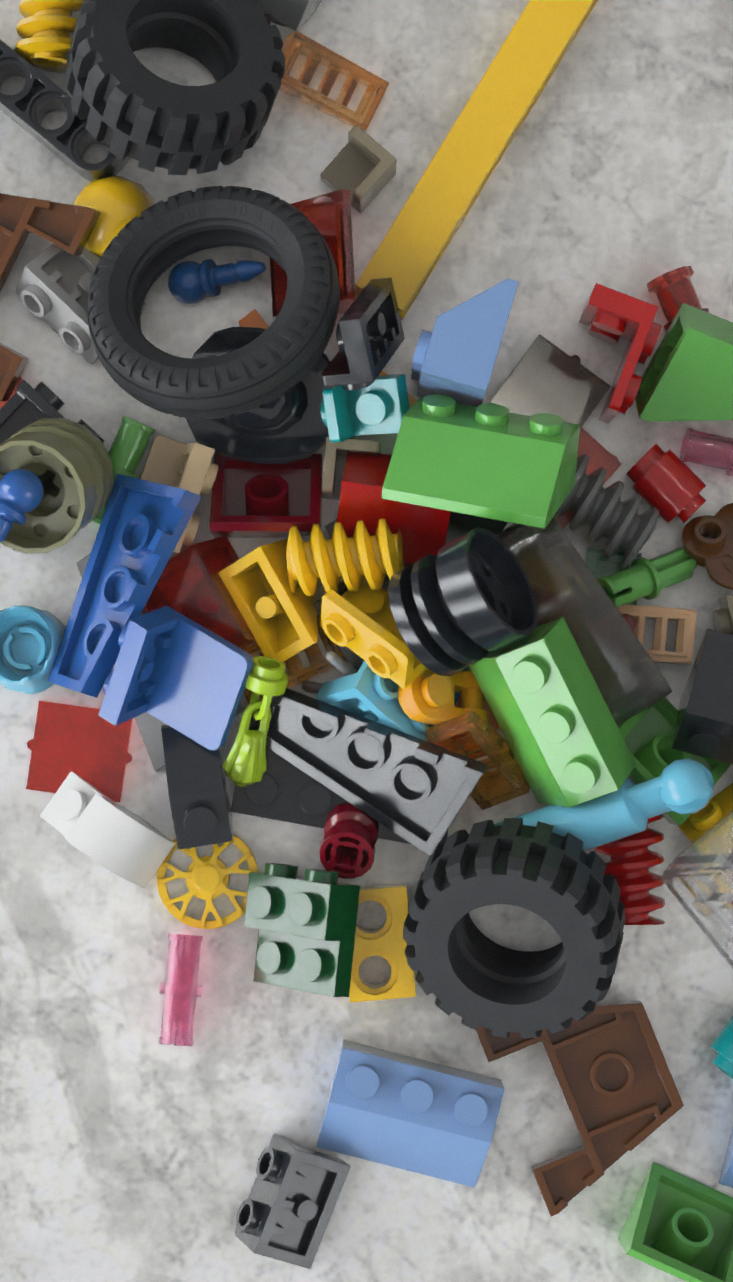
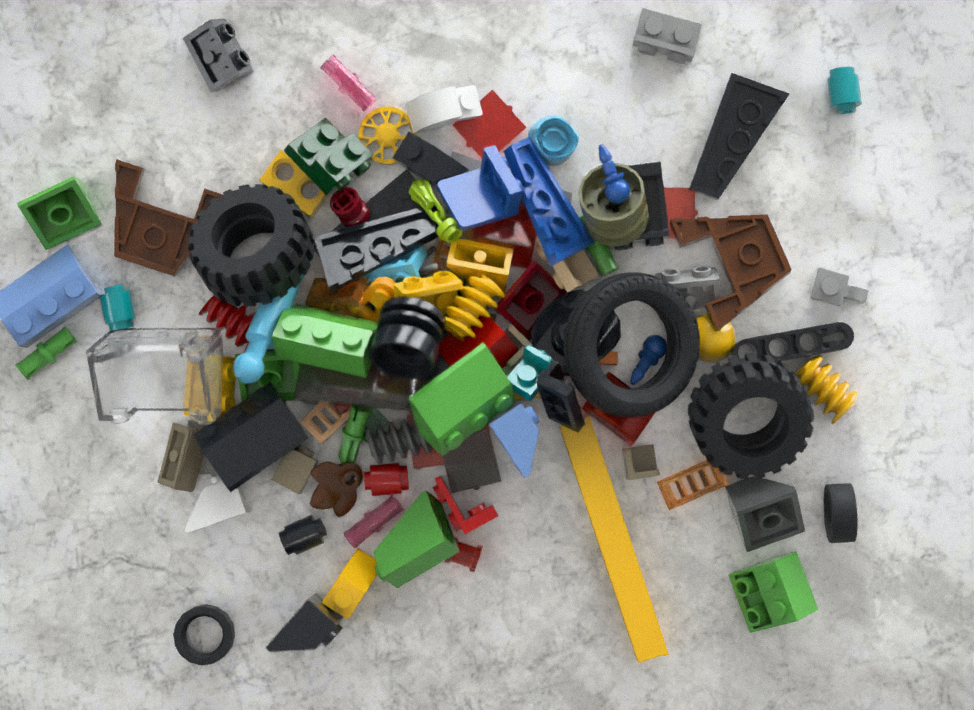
camera: 135 degrees right, 0 degrees up
medium blue slope [316,1039,504,1188] -> none

